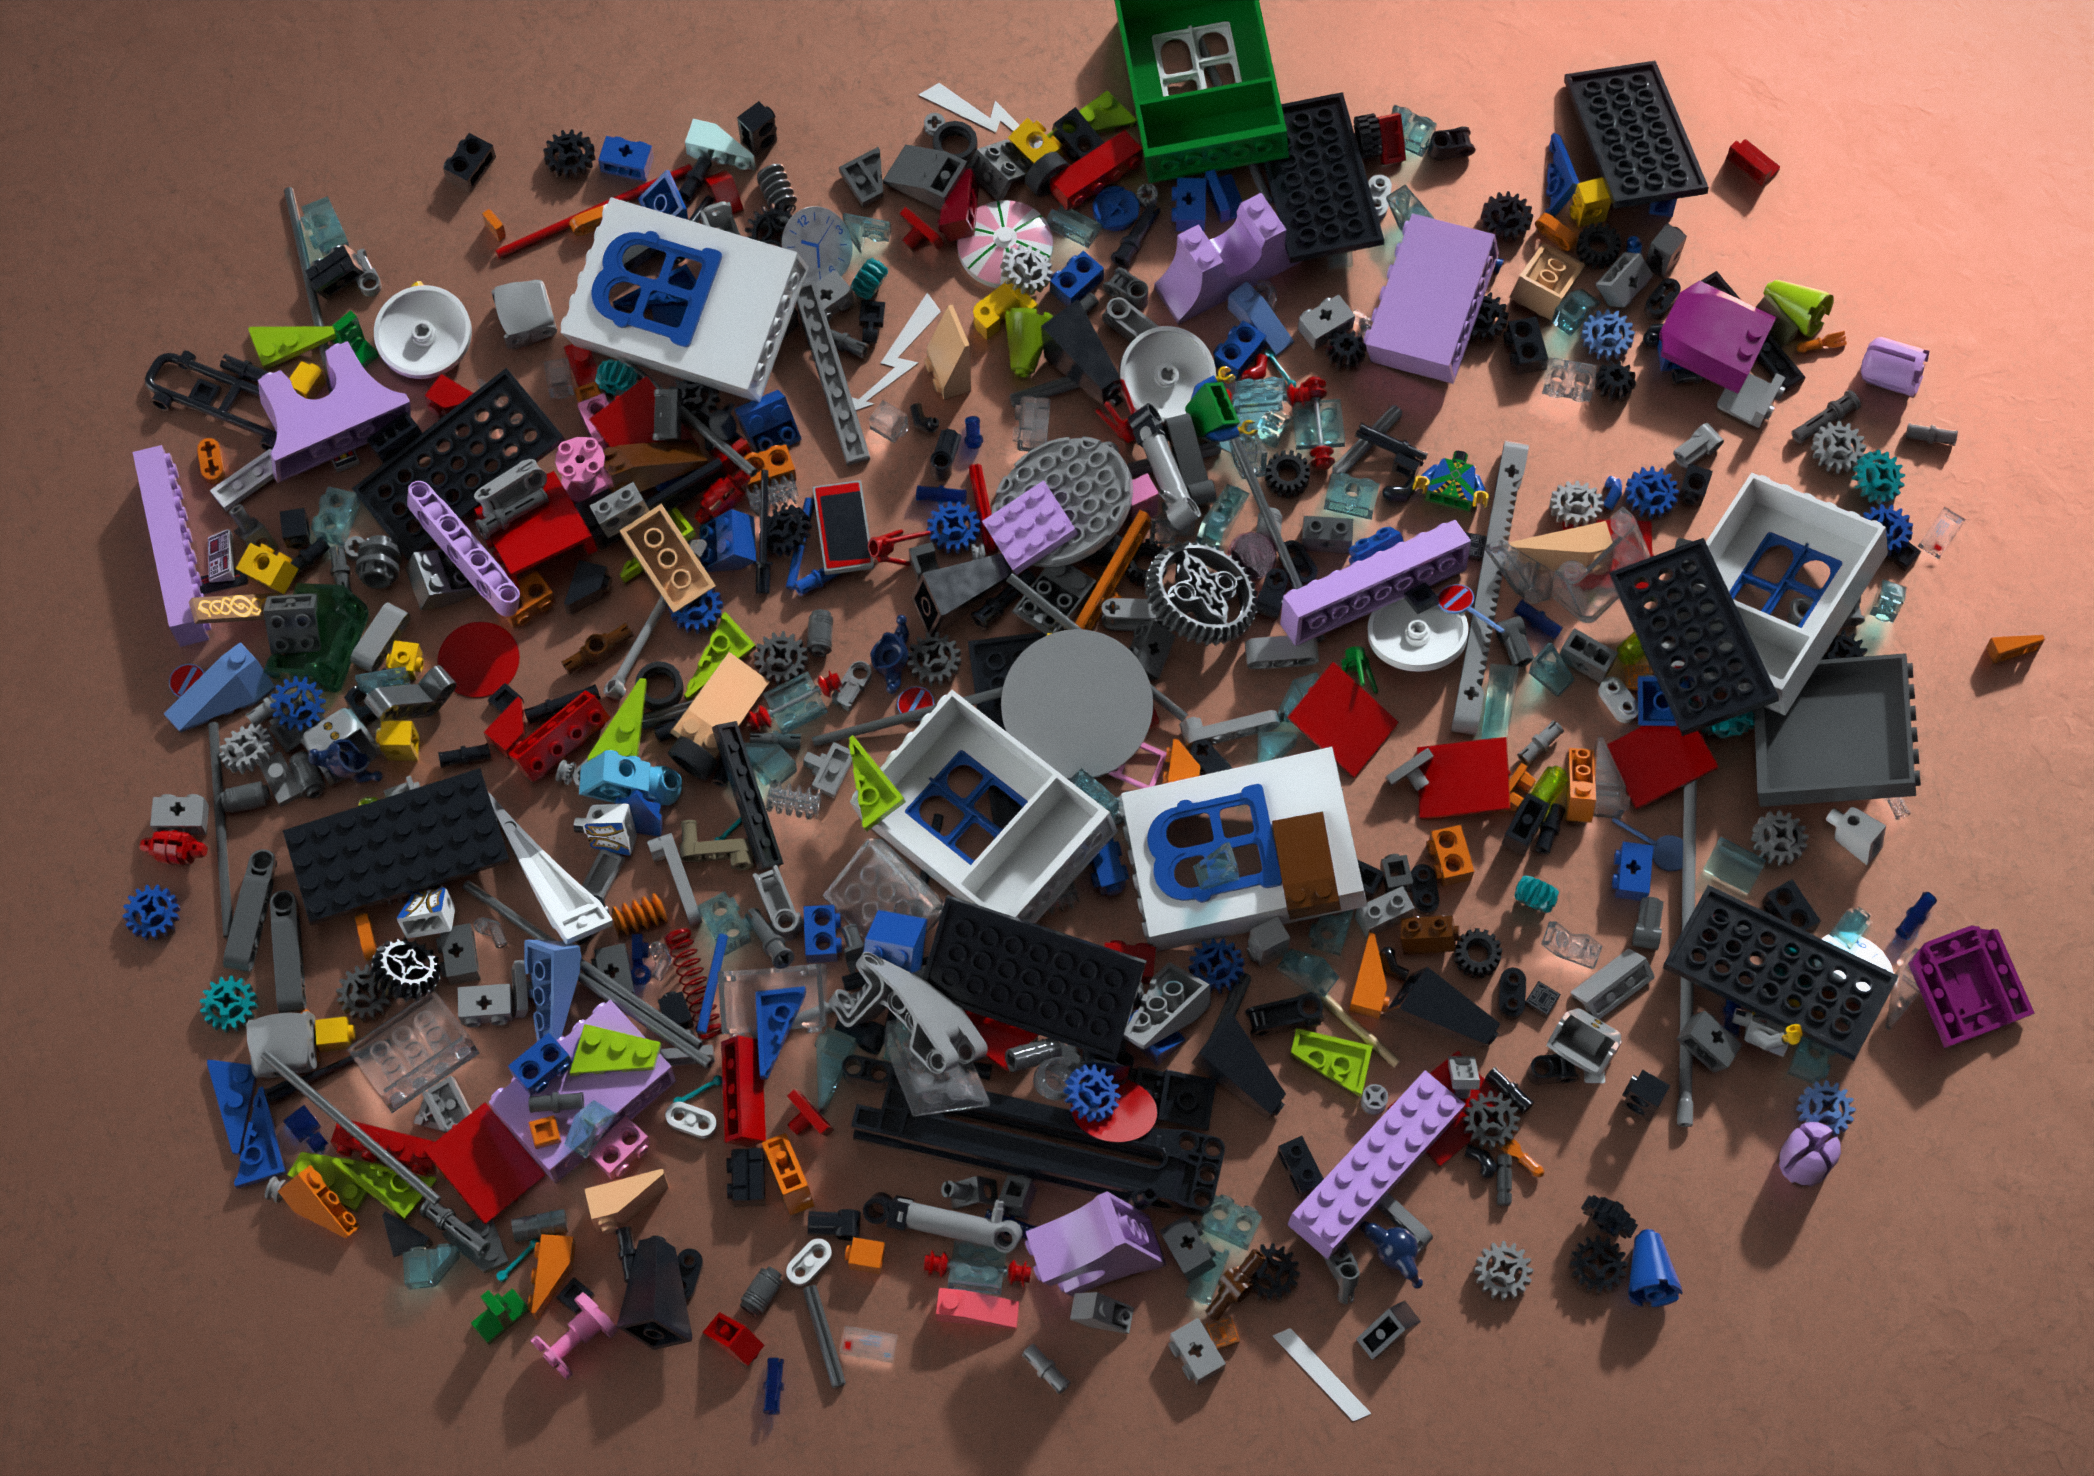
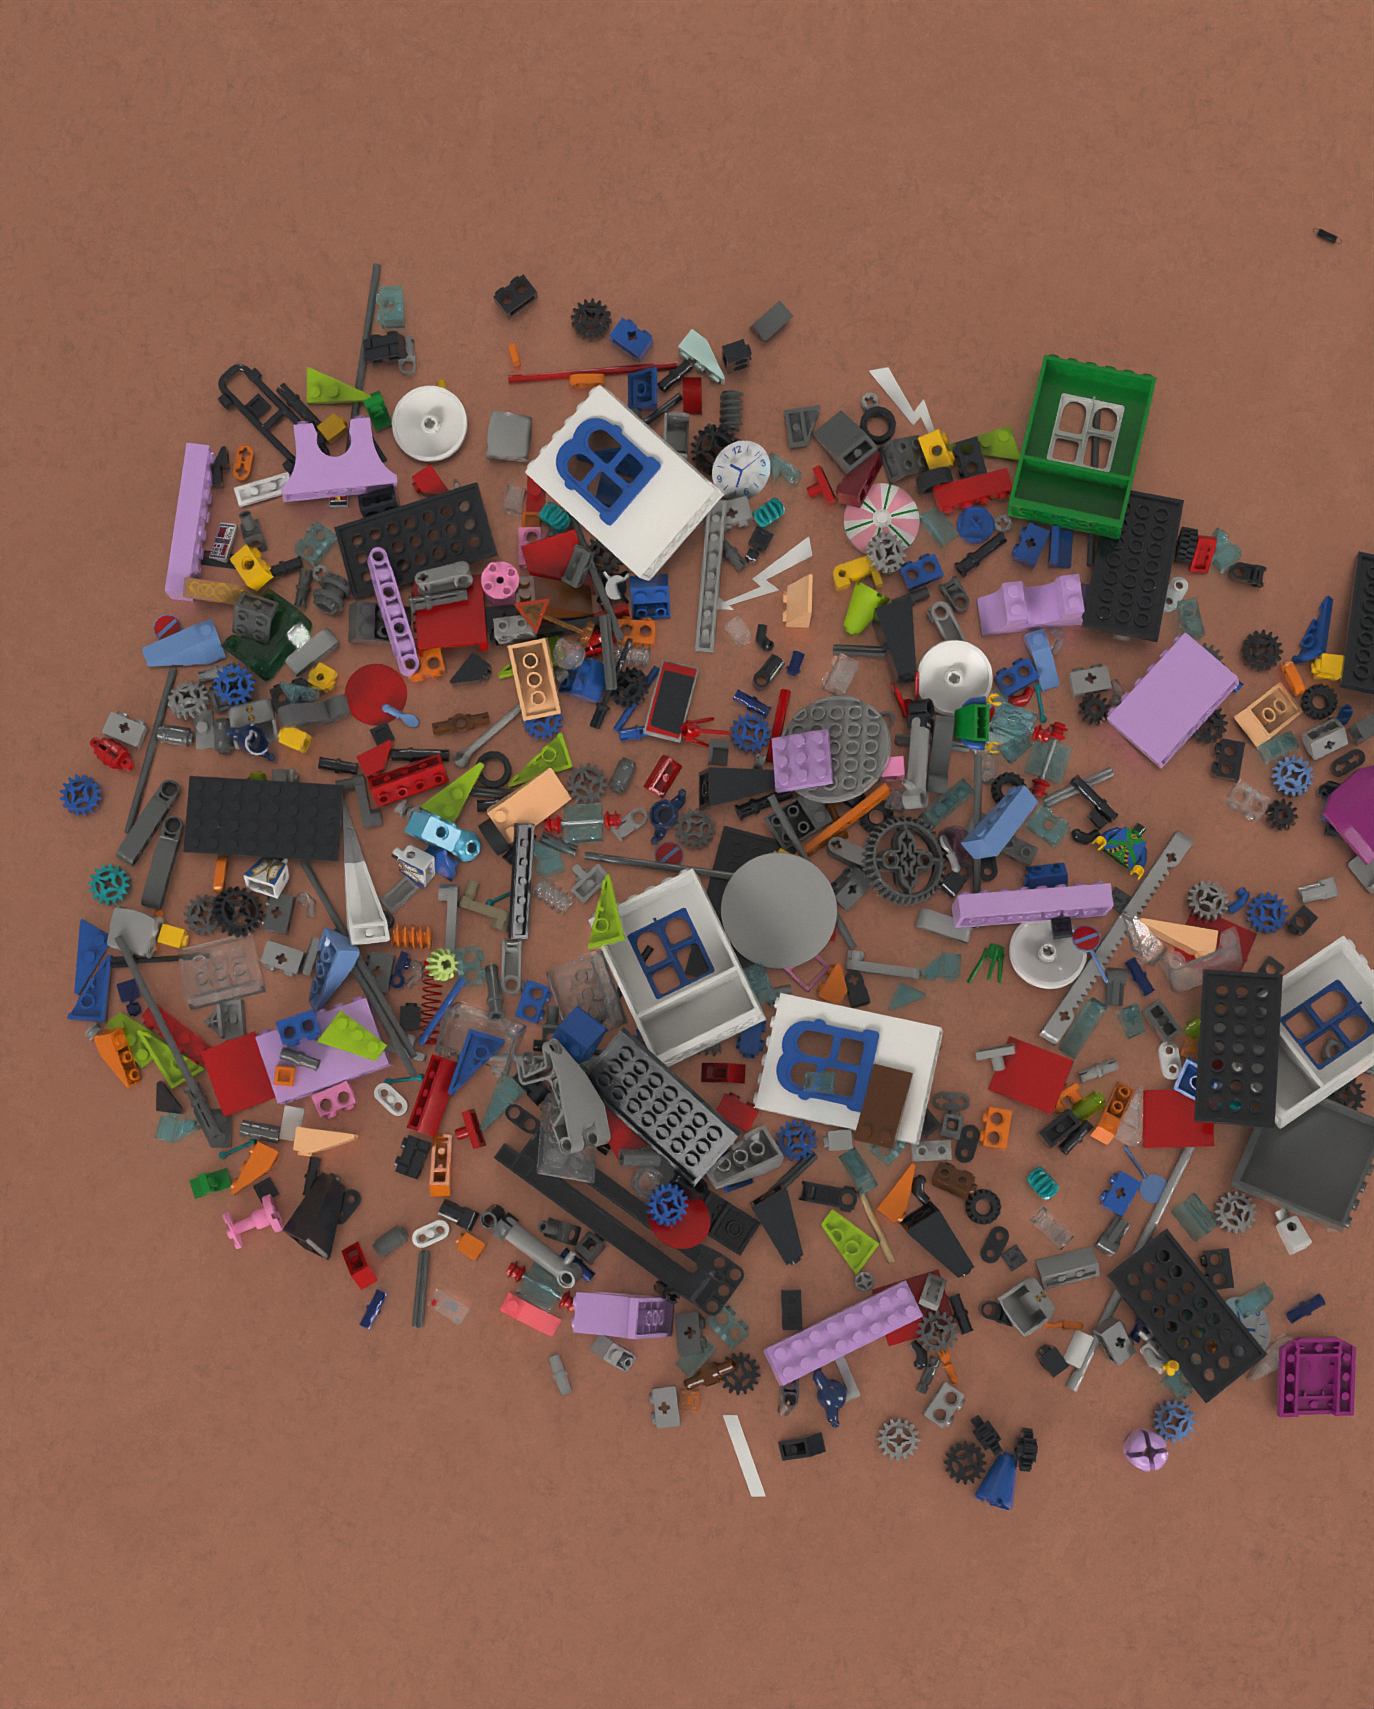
camera: 25 degrees right, 15 degrees up
black brick [279,508,312,549] -> none
clear light blue slope [564,1100,616,1158] -> none
red piece [1287,662,1399,778] -> none
none -> black slope [213,446,230,489]
none -> white sticker [279,1105,305,1141]
none -> clear tile [285,622,312,650]
none -> dark grey beam [335,774,383,828]
none -> medium blue piece [382,704,419,728]
none -> yellowish green gear [425,948,459,981]
none -> clear orange piece [513,598,595,647]
none -> clear hair [554,637,586,670]
none -> dark grey axle [599,614,617,690]
none -> red slope [643,755,682,798]
none -> red slope [701,1063,746,1084]
none -> dark grey hinge [749,301,793,341]
none -> light grey brick [922,1381,965,1428]
none -> dark grey beam [932,1092,970,1111]
none -> light grey piece [940,835,961,873]
none -> medium blue wedge [961,785,1038,859]
none -> black gear [1014,1428,1038,1472]
none -> orange piece [1043,1320,1083,1330]
none -> white sticker [1063,1330,1094,1369]

